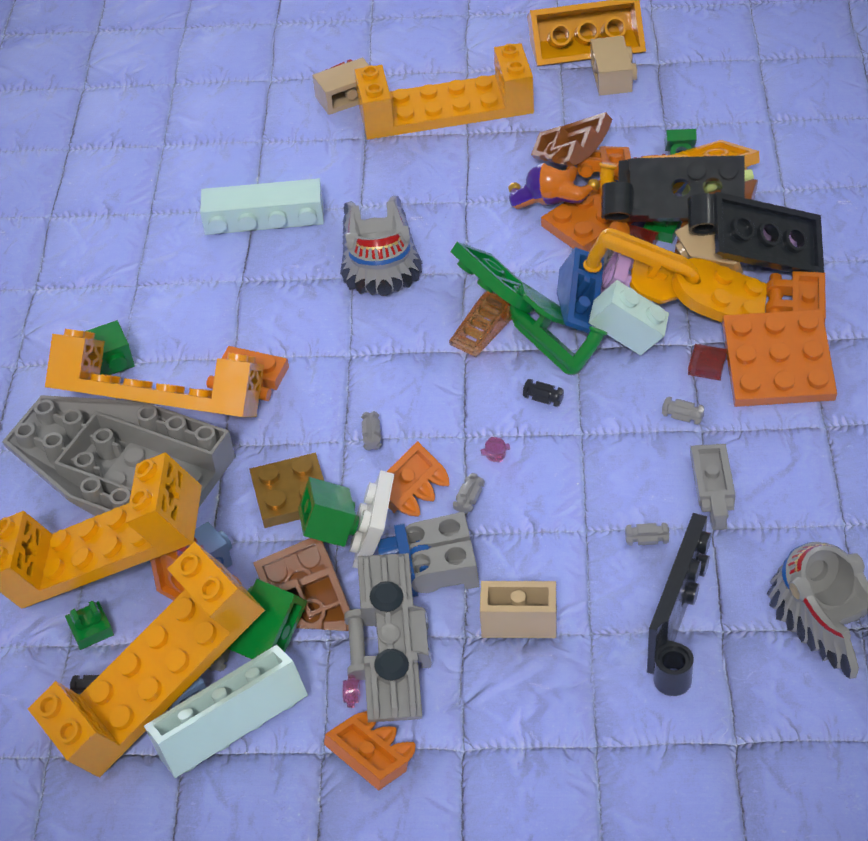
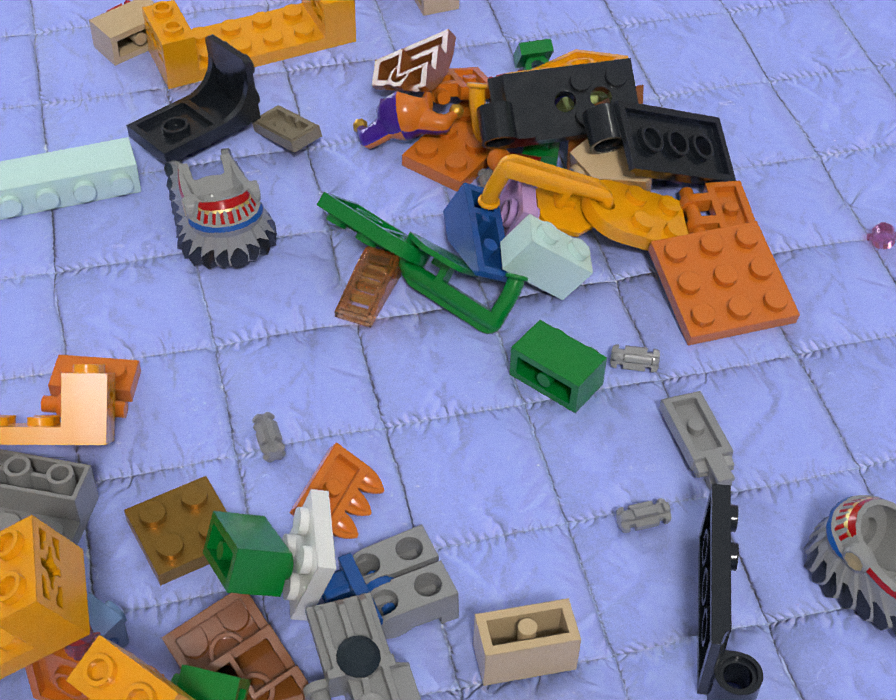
camera: 20 degrees left, 0 degrees up
light grey piece [453,473,485,515] -> none
clear pink piece [481,437,510,462] -> none
black piece [523,379,564,407] -> none
clear red tile [688,344,727,381] -> none
none -> black bracket [126,34,261,164]
none -> dark tan plate [252,105,322,153]
none -> green brick [509,320,607,413]

